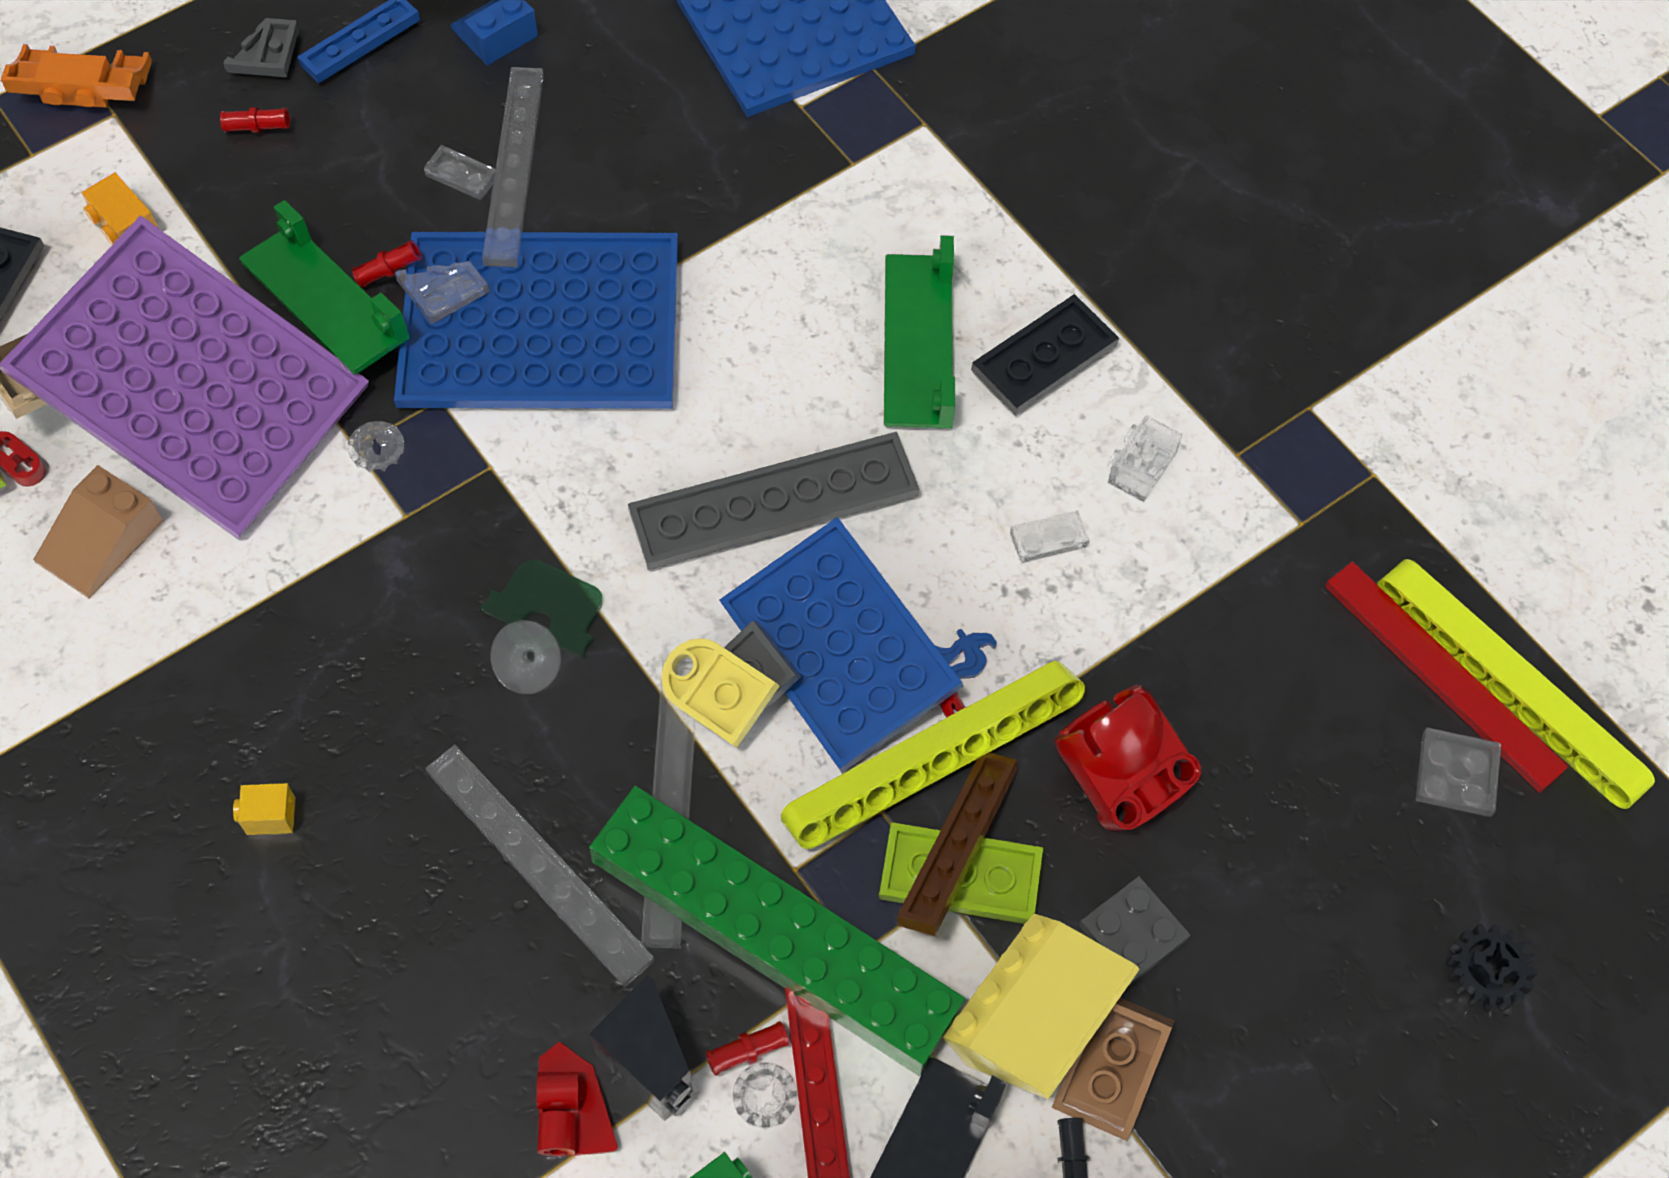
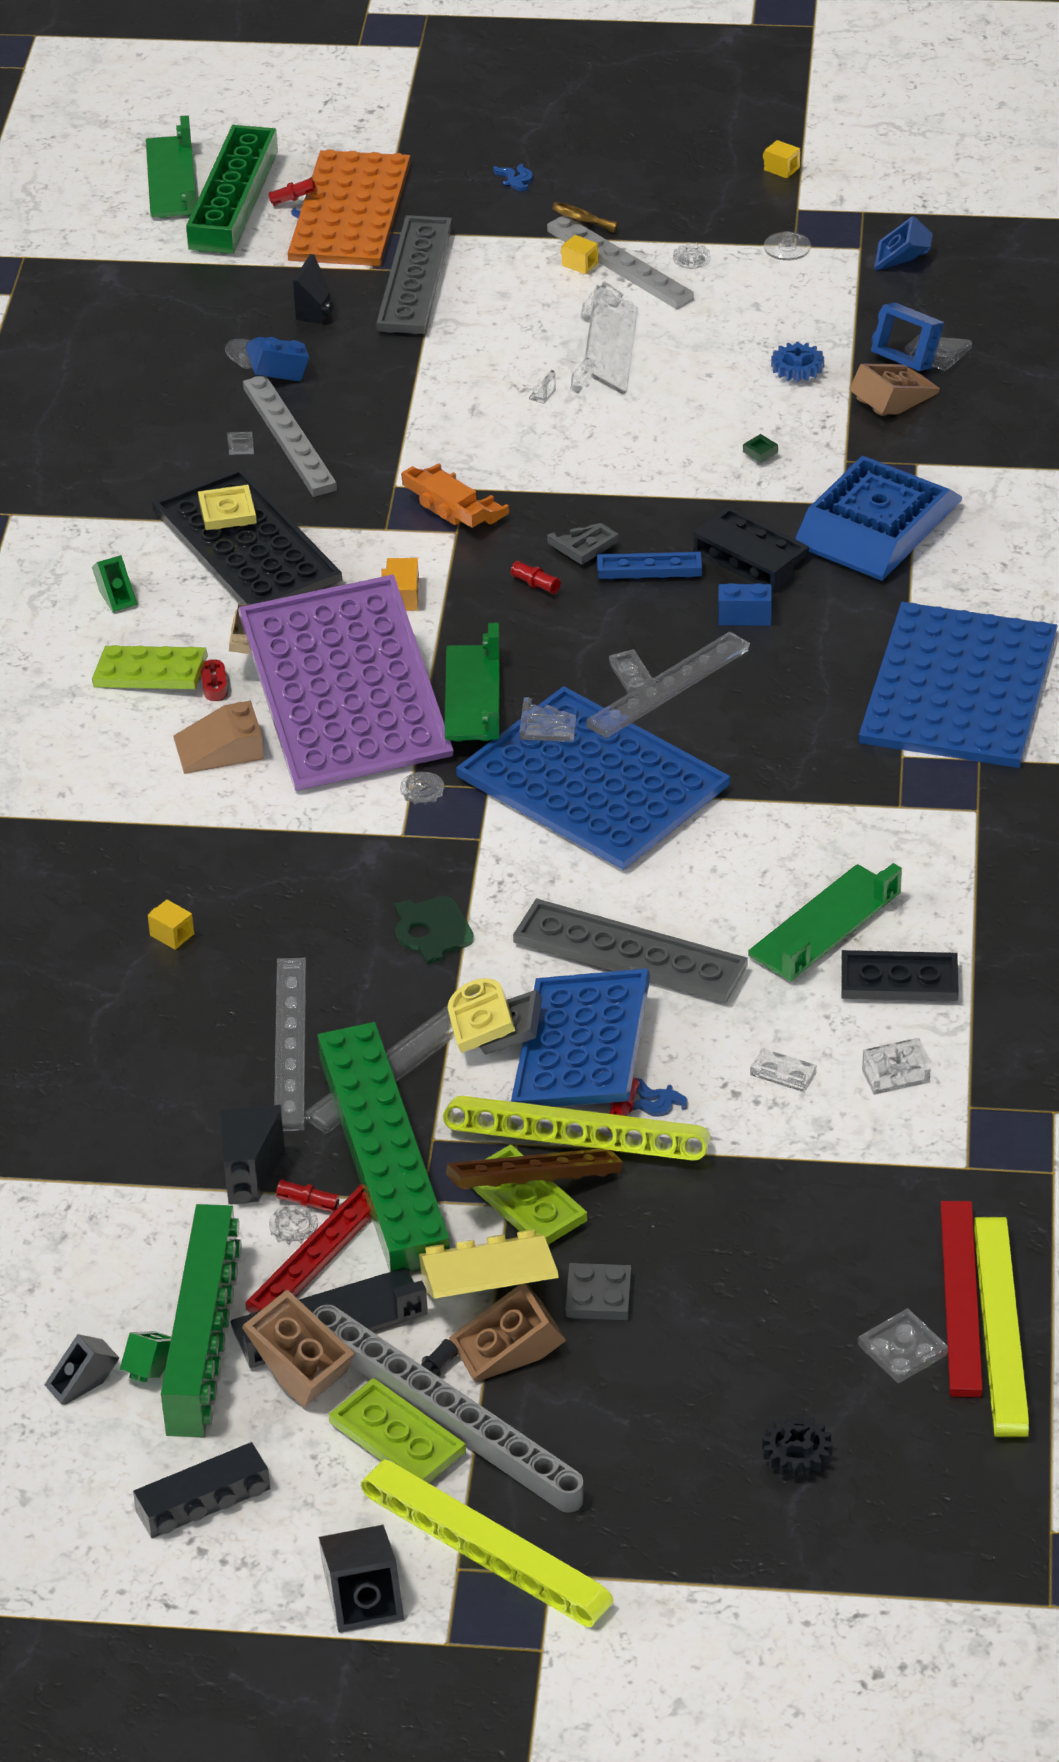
camera: 45 degrees right, 20 degrees down
red pin [352,240,422,288] -> none
clear dish [490,620,561,694] -> none
red panel [536,1042,618,1156] -> none
red piece [1054,685,1201,831] -> none

